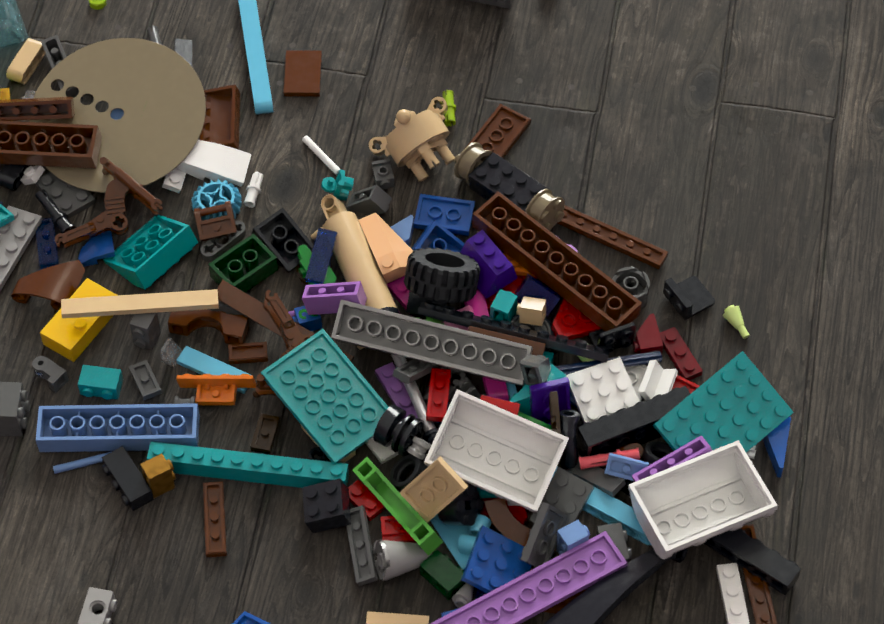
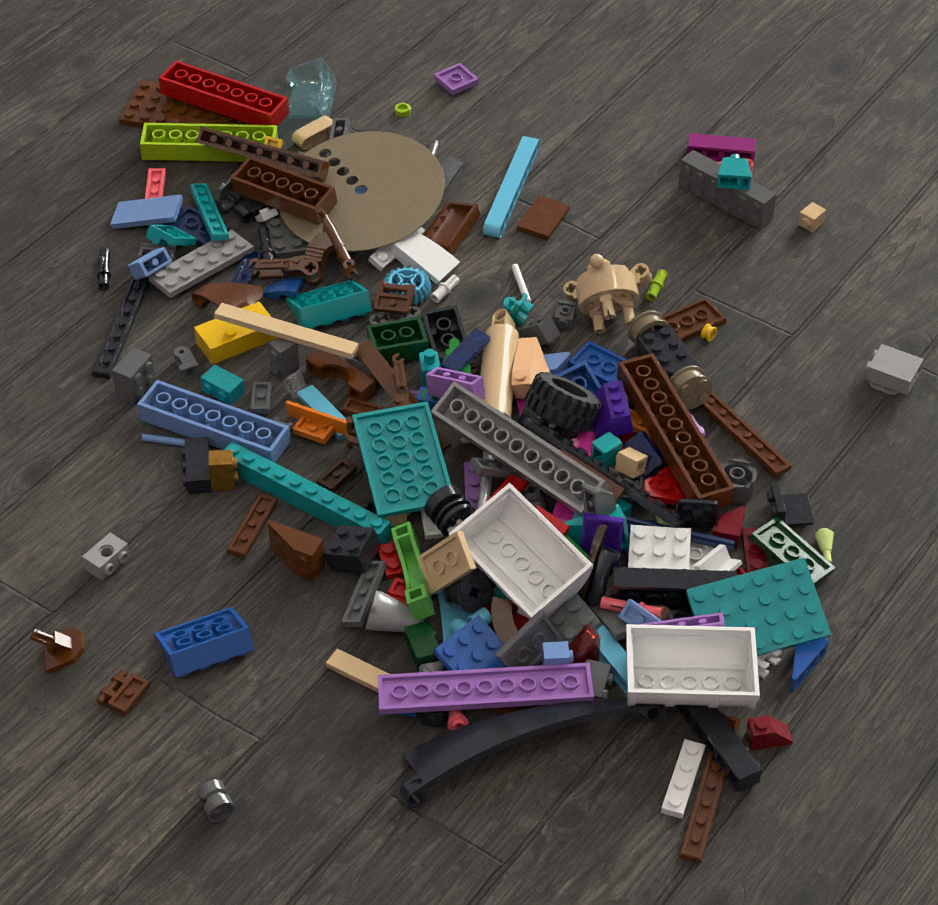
camera: 25 degrees right, 10 degrees down
none -> reddish brown slope [268,520,325,582]
none -> teal torso [419,349,440,387]
none -> clear red slope [568,623,601,664]
none -> yellow bush [700,324,717,342]
none -> dark red slope [745,715,793,751]
none -> plate [750,517,835,586]
none -> light grey brick [865,344,924,395]

